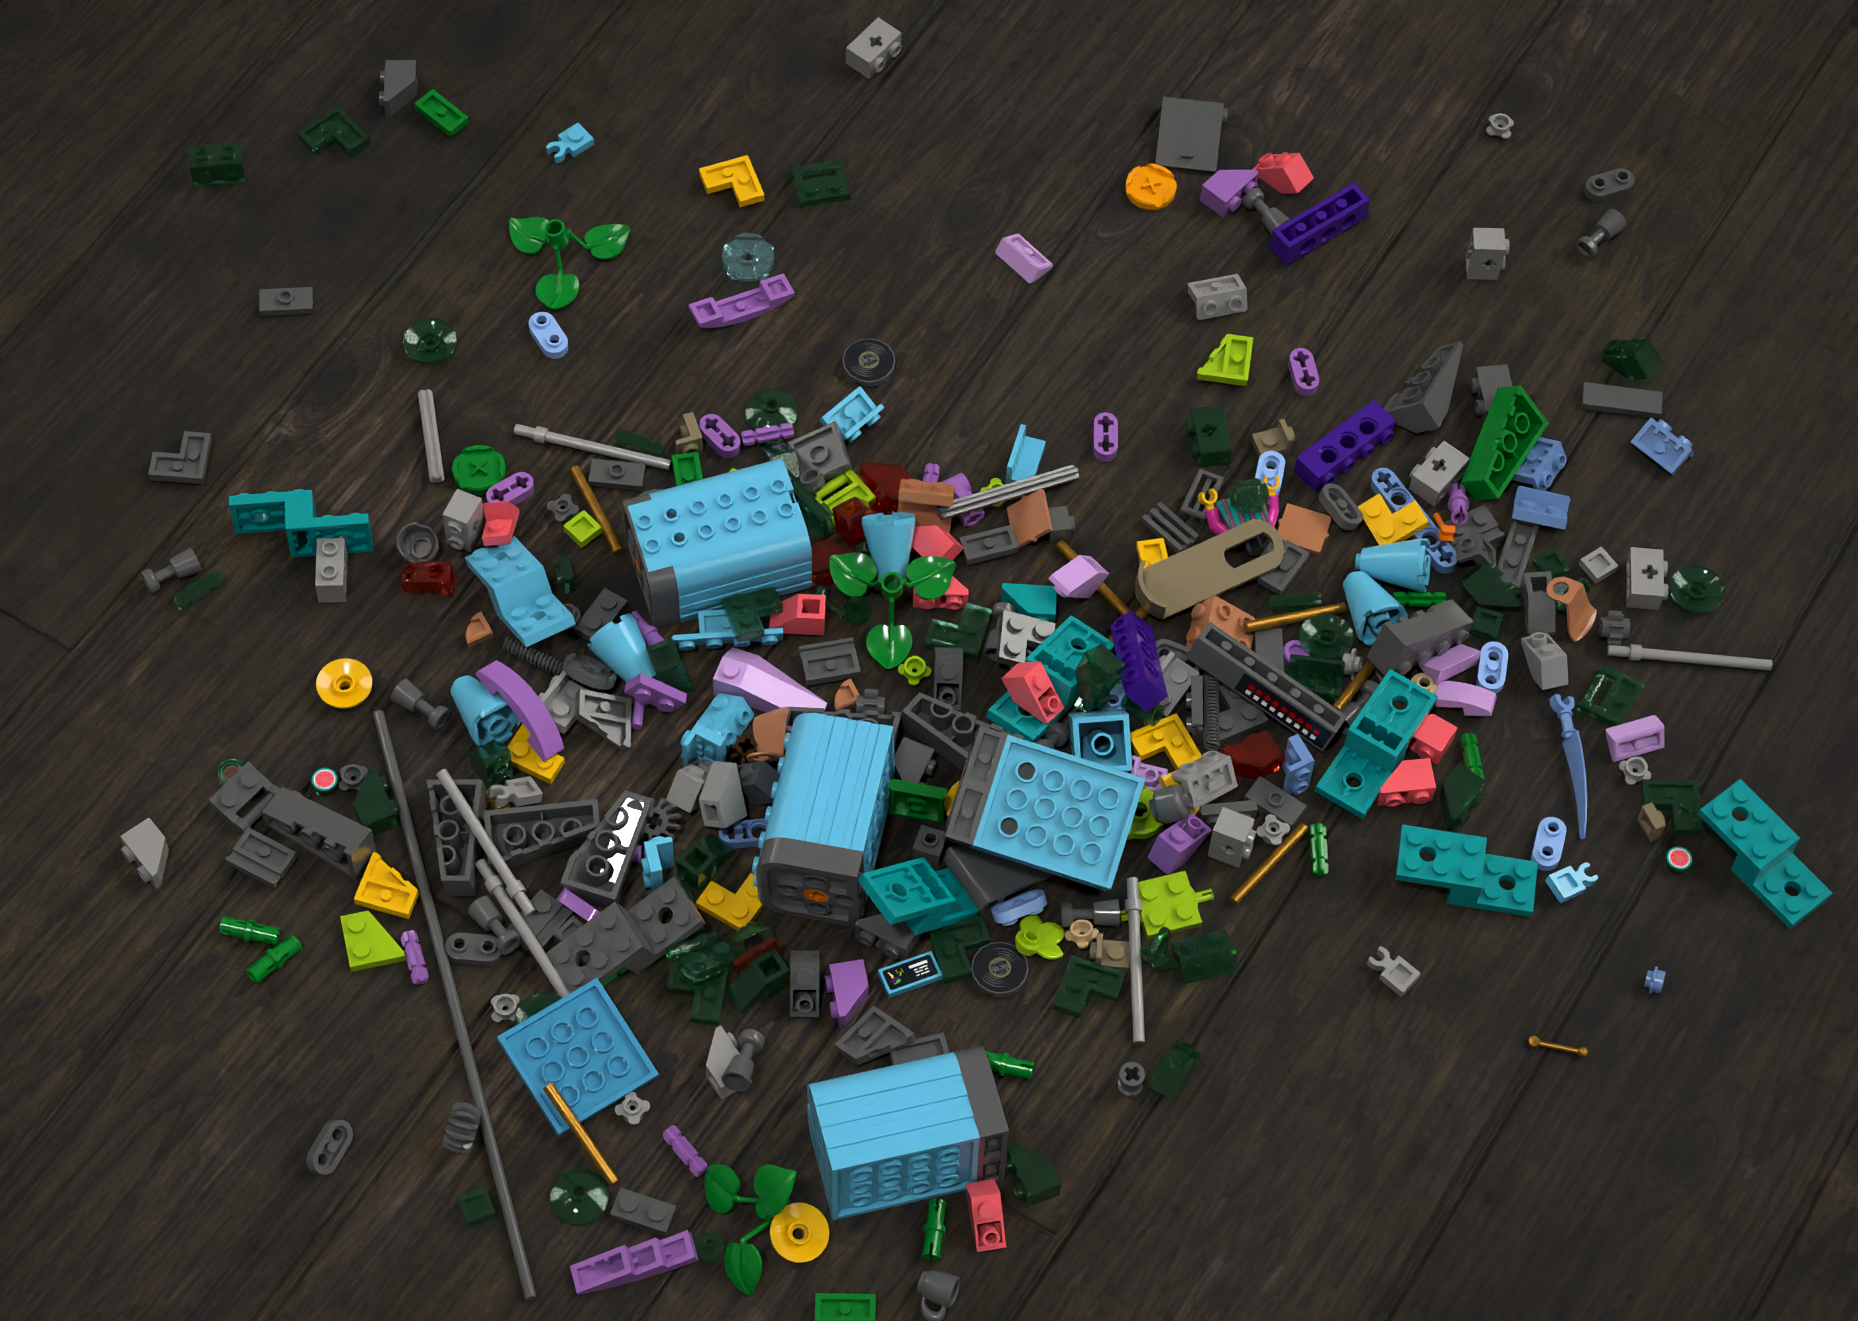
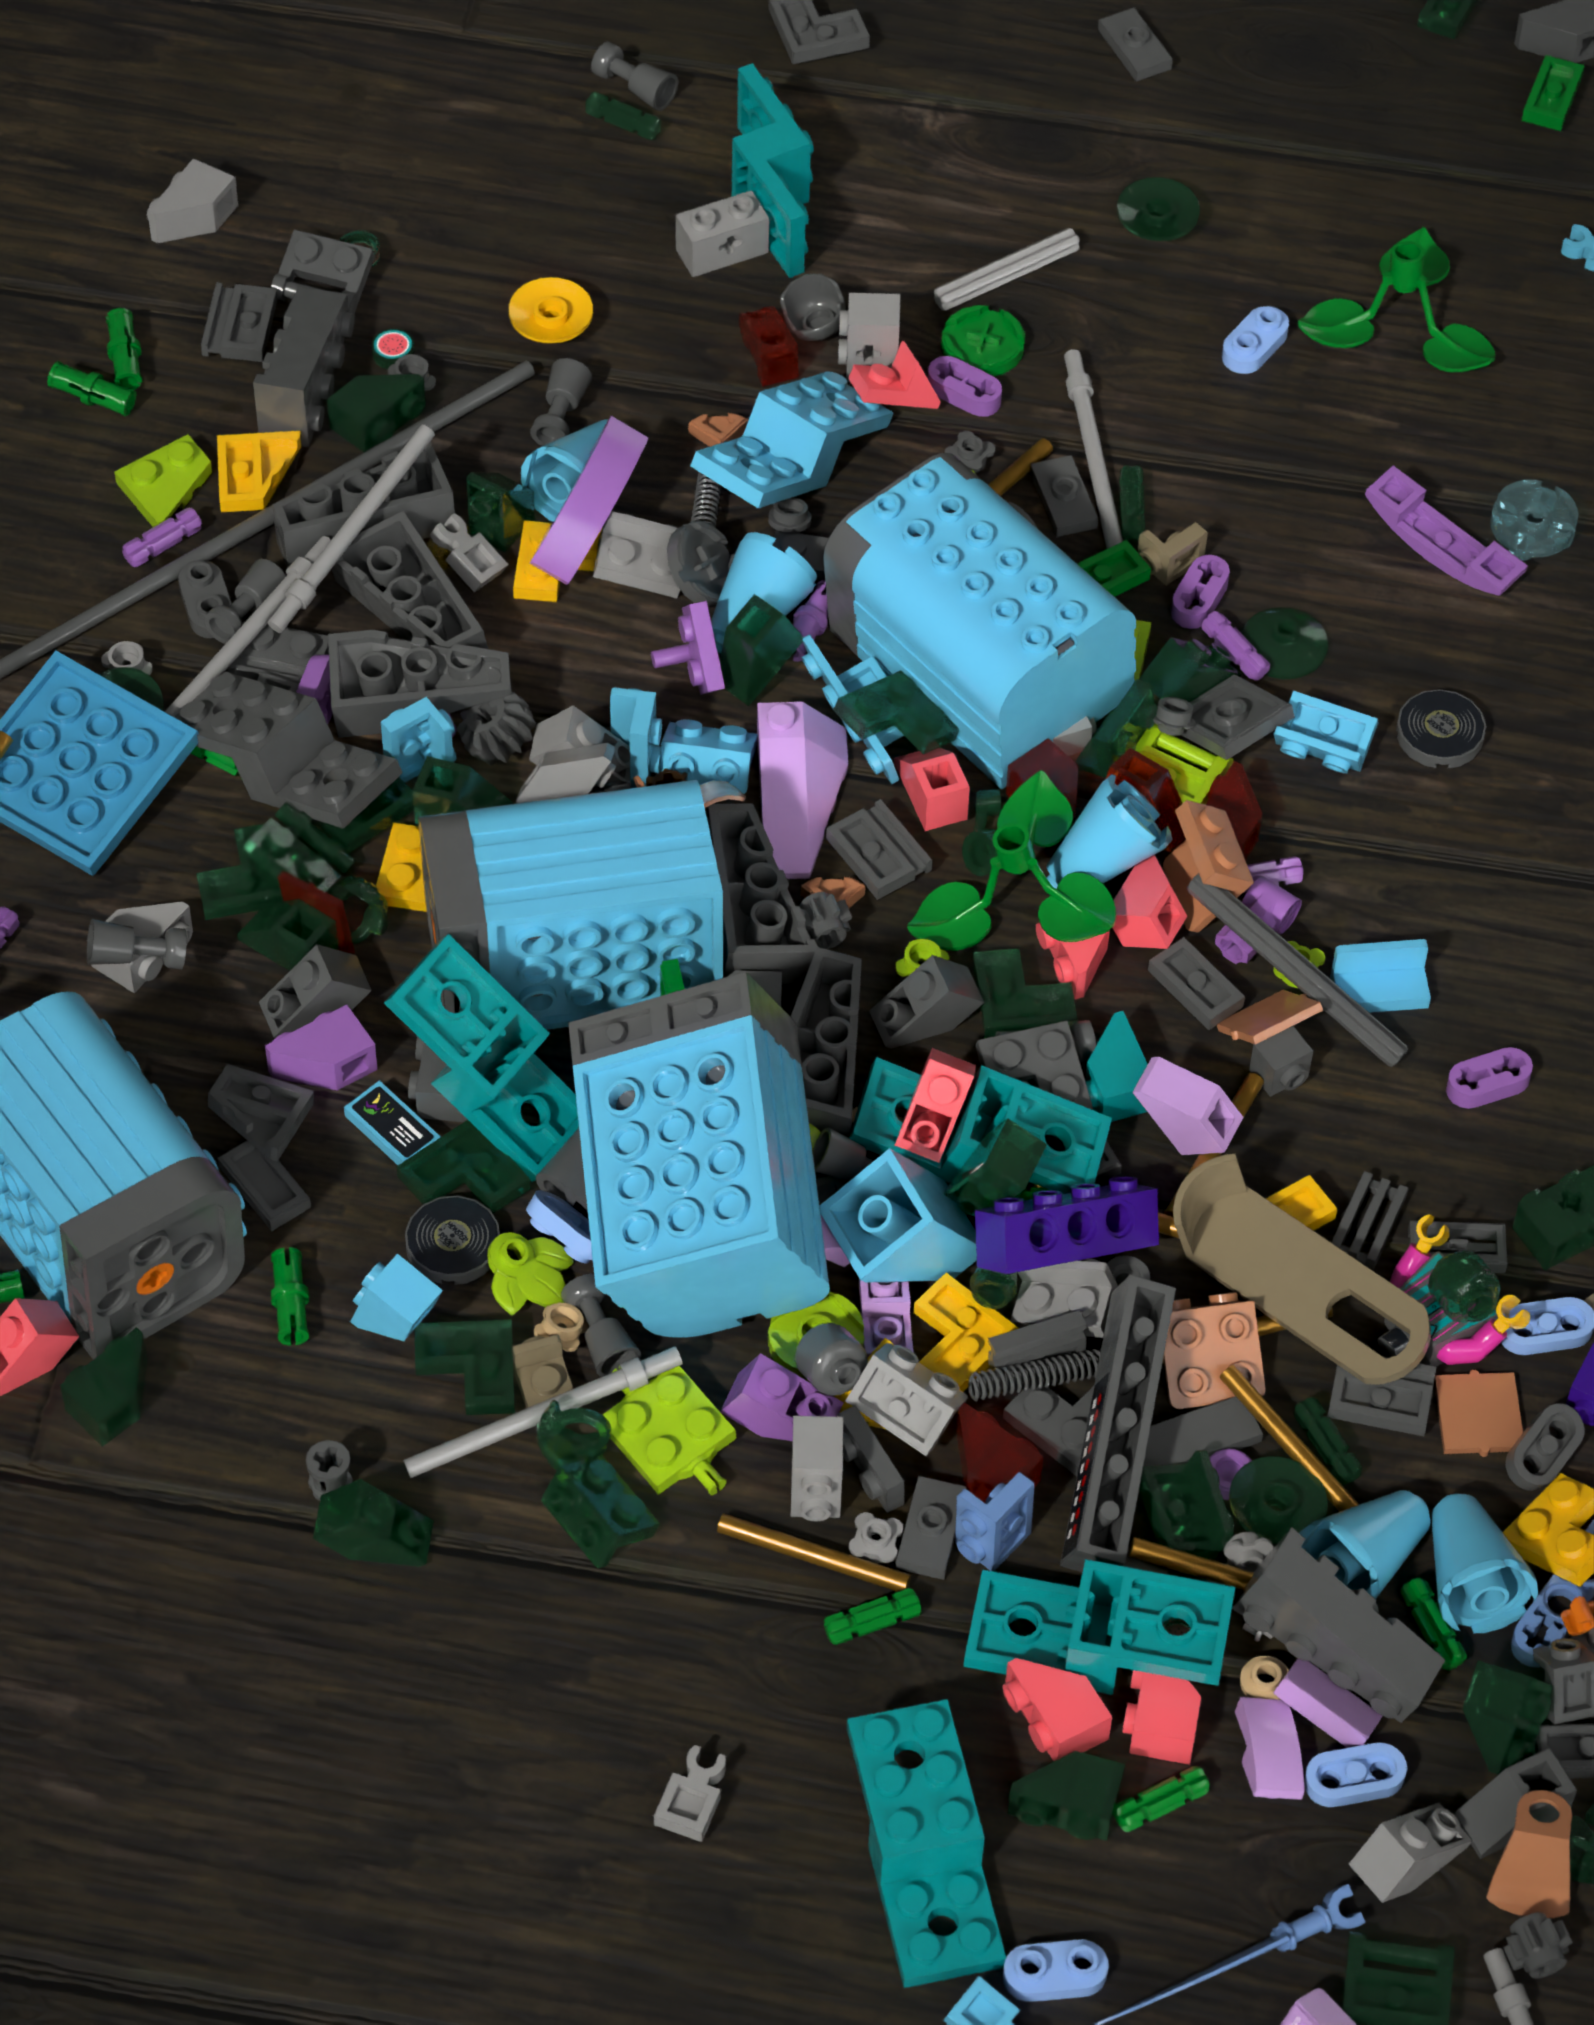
camera: 70 degrees right, 5 degrees down
clear green plate [554,555,576,594] -> none
dark grey wing [575,689,632,752] -> none
light grey plate [615,1092,650,1125] -> none
clear green plate [1469,606,1504,641] -> none
none -> medium azure slope [350,1254,443,1341]

